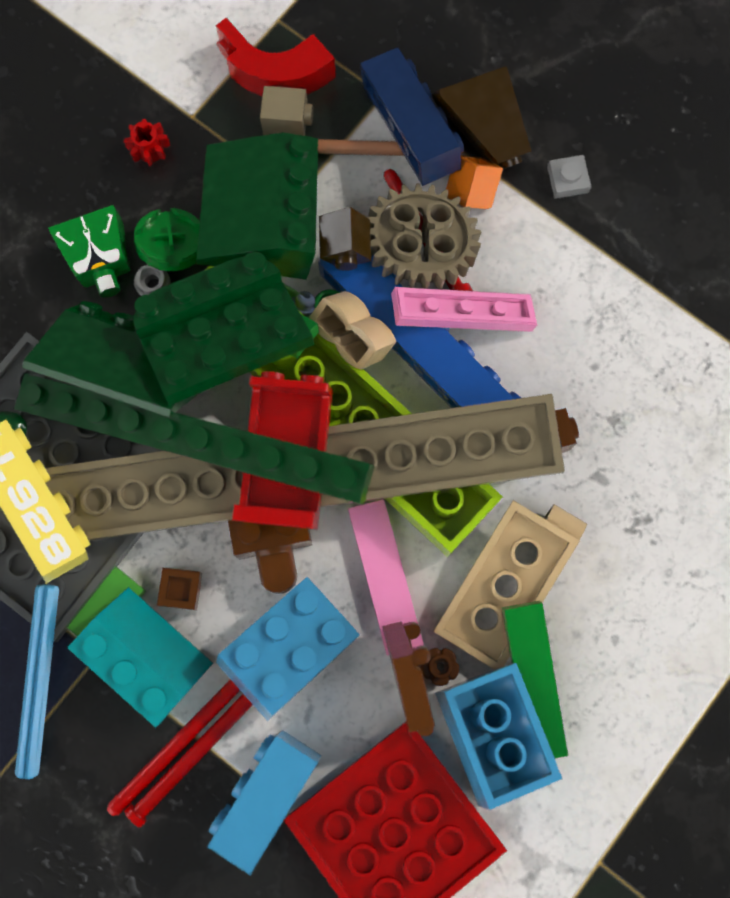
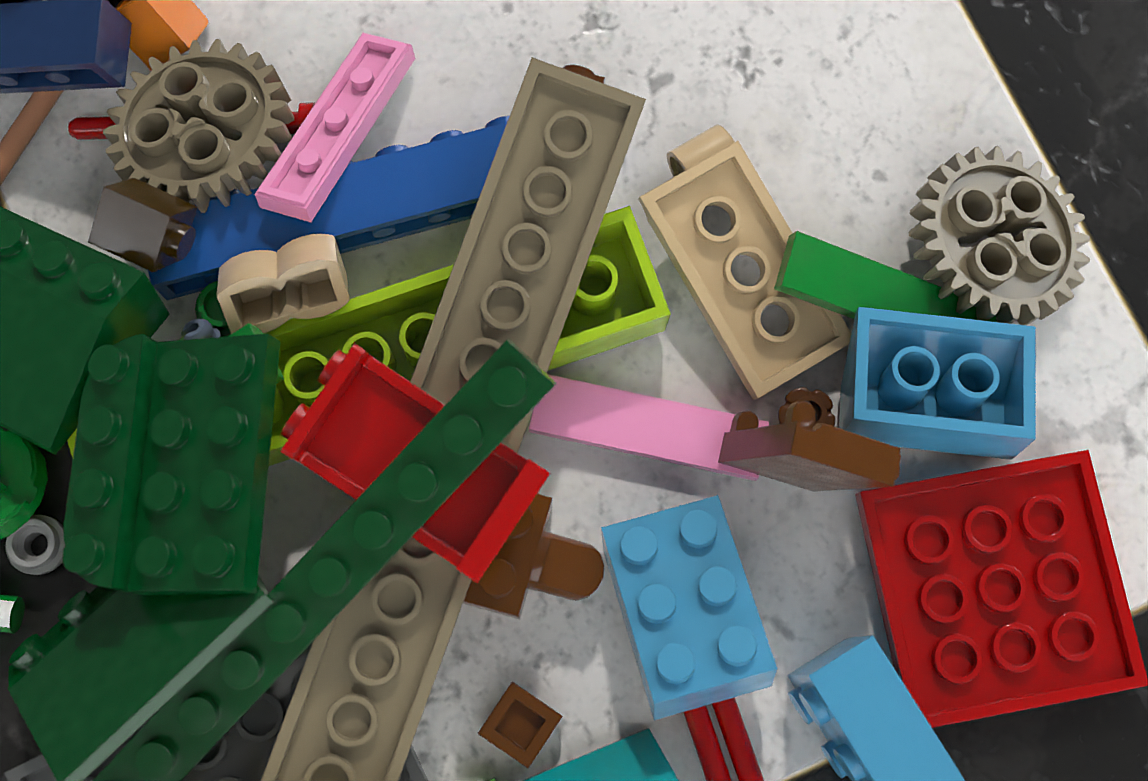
camera: 70 degrees left, 0 degrees up
none -> dark tan gear [909,146,1090,326]

